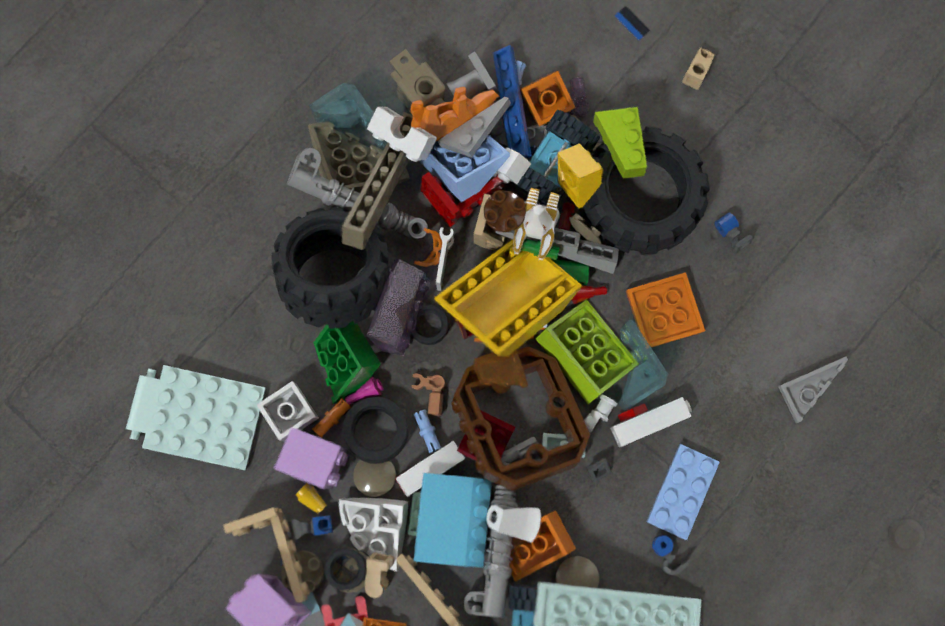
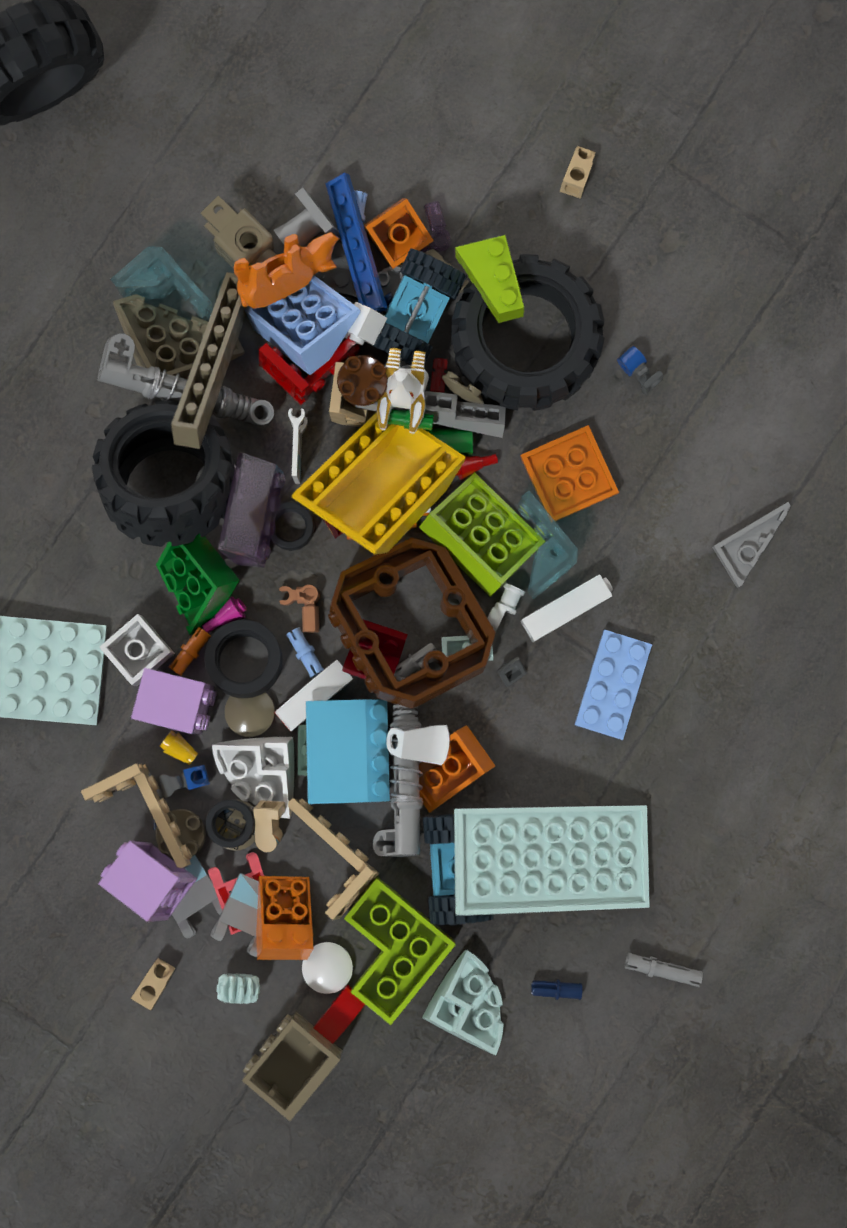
camera: 10 degrees left, 5 degrees up
white arch [367,106,437,162] -> none
orange cap [414,228,443,267] -> none
light grey wing [438,97,511,158] -> none
clear orange slope [473,350,528,388] -> none
dark tan dish [556,556,599,588] -> none
yellow slope [558,144,603,209] -> none
black sticker [615,6,650,40] -> none
red tile [618,403,648,422] -> none
leg [652,536,689,575] -> none

